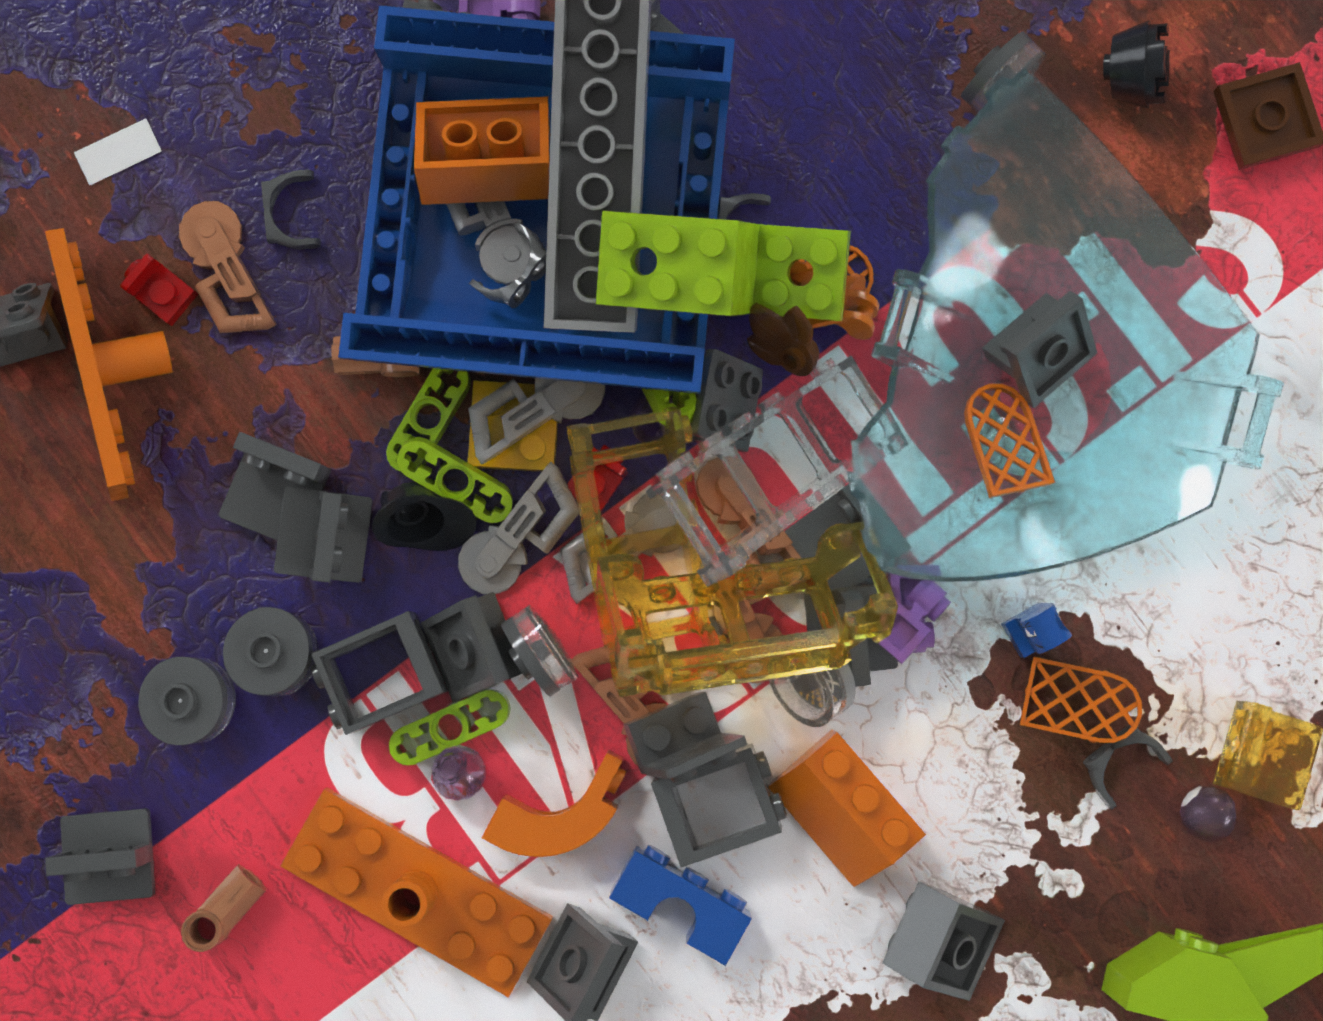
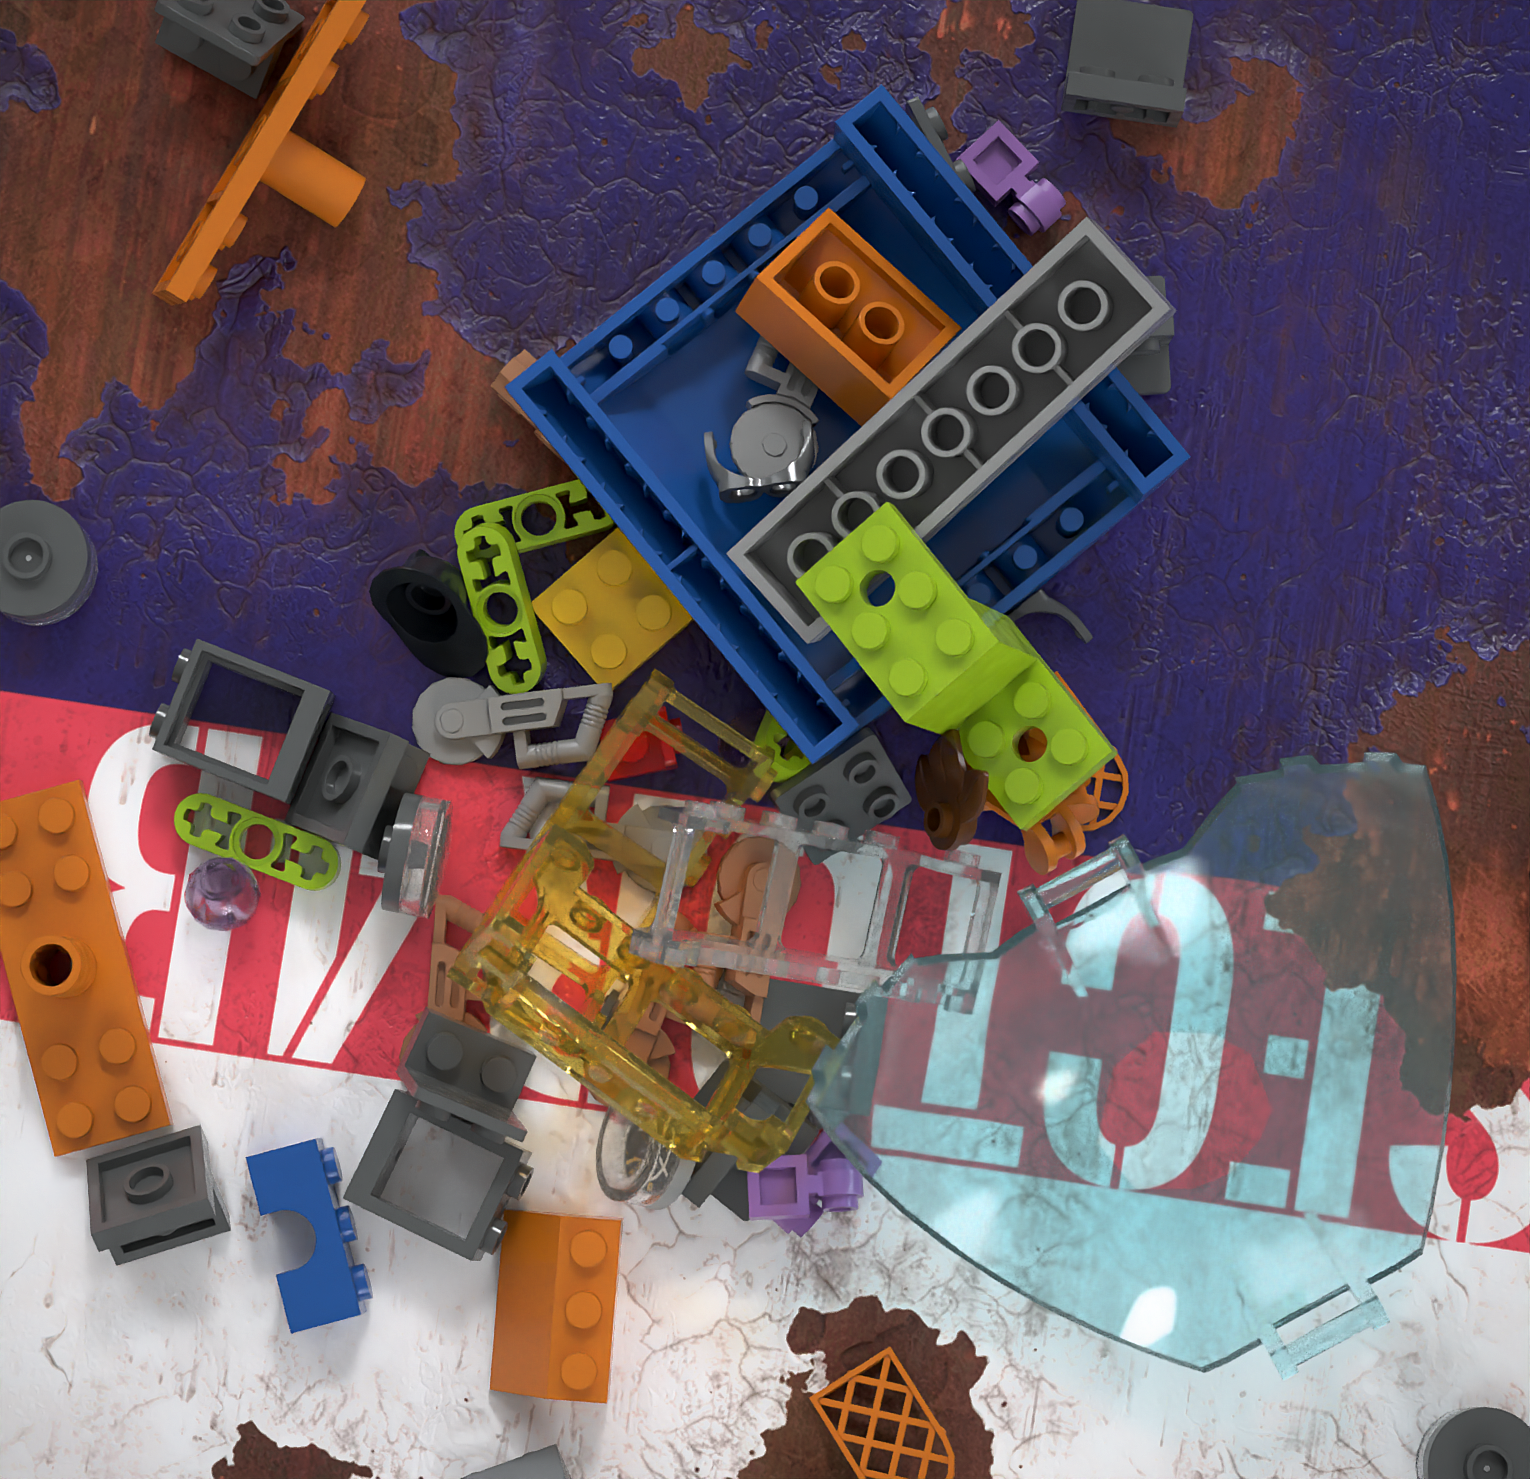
camera: 40 degrees right, 0 degrees up
red bracket [120,254,199,326] -> none
nougat piece [179,201,277,333] -> none
dark grey bracket [219,431,332,540] -> none
dark grey piece [223,607,319,697] -> none
dark grey cap [261,170,321,250] -> none
dark grey bracket [274,486,372,583] -> none
light grey piece [468,378,605,464] -> none
orange arch [481,750,627,857] -> none
piece [961,31,1047,120] -> none
orange window [964,384,1055,499] -> none
dark grey bracket [982,290,1097,408] -> none
blue leg [1001,603,1072,658] -> none

